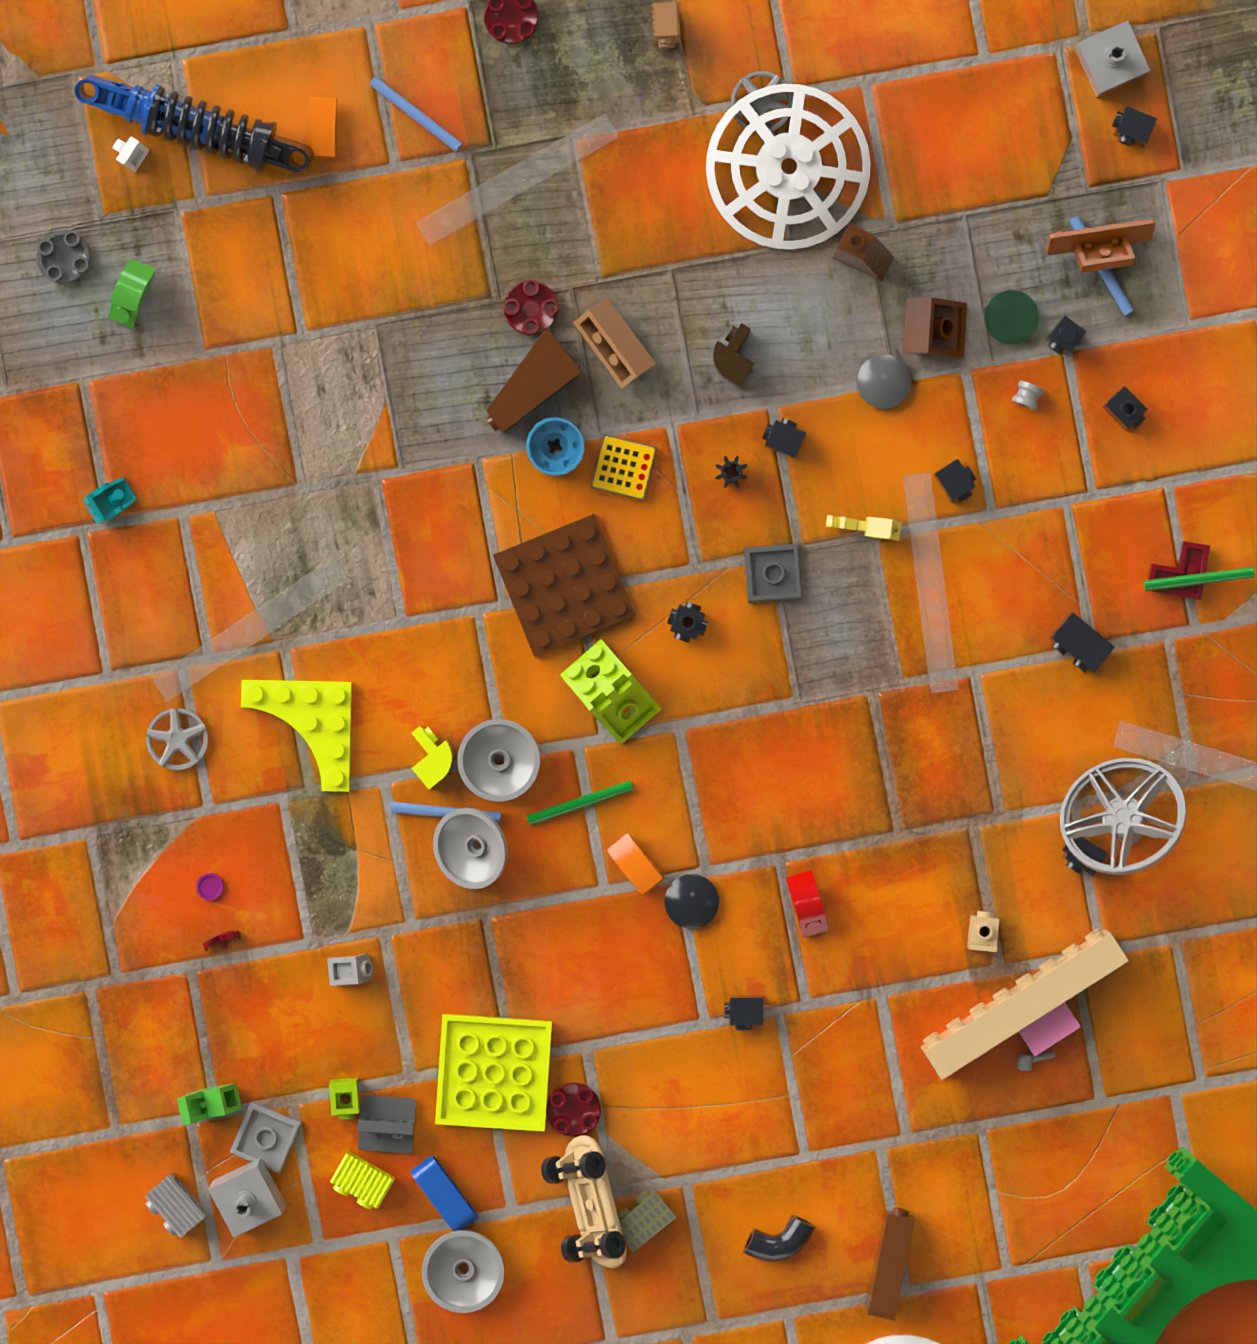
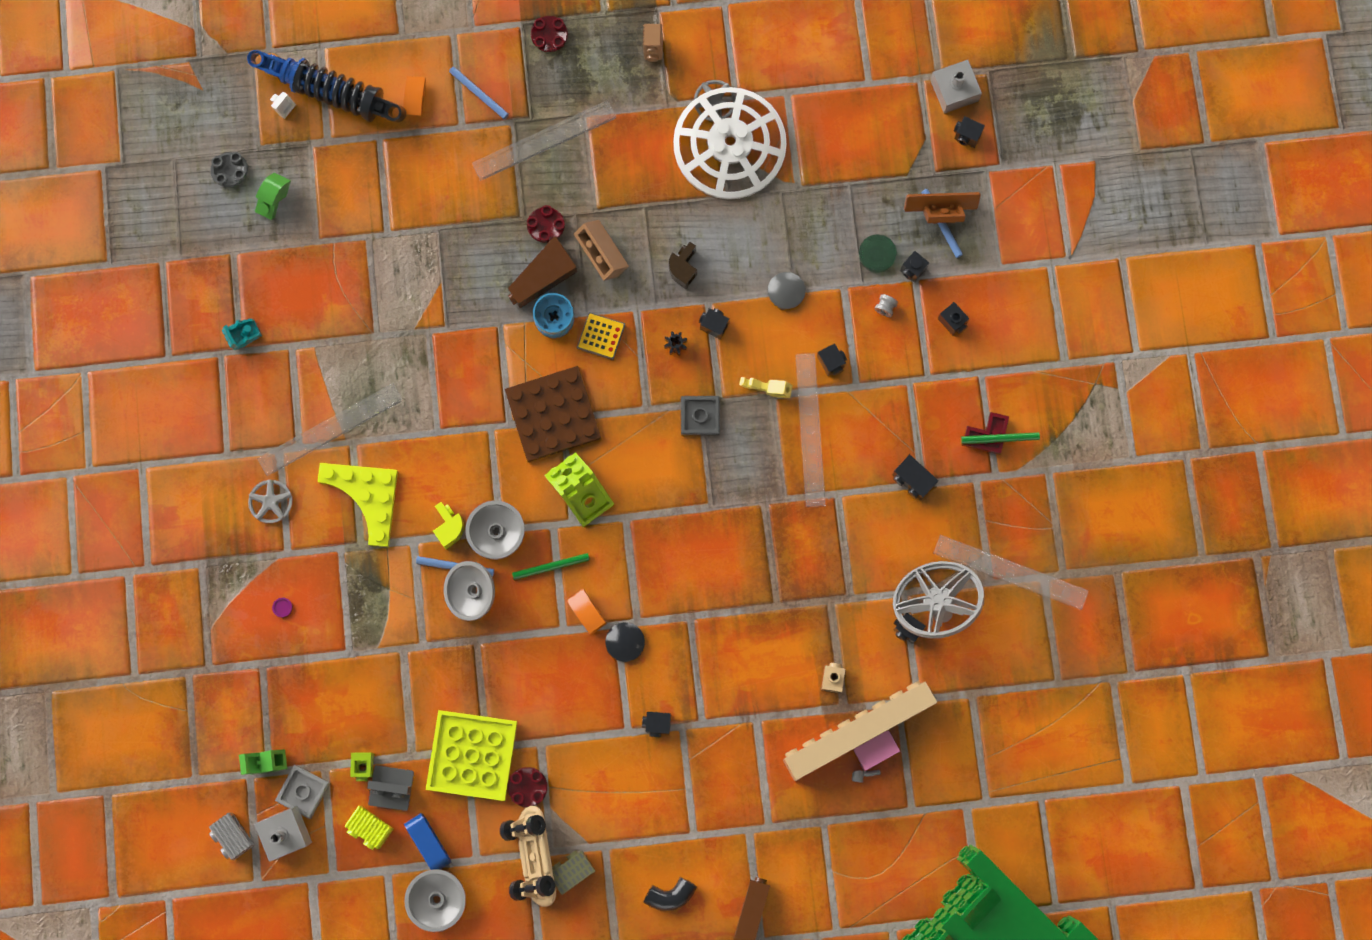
camera: 10 degrees right, 10 degrees down
dark red piece [203,930,242,952] -> none
light grey bracket [327,954,373,986] -> none
black brick [667,601,708,643] -> none
red brick [786,870,829,938] -> none
reddish brown slope [833,223,894,282] -> none
reddish brown slope [903,297,967,358] -> none

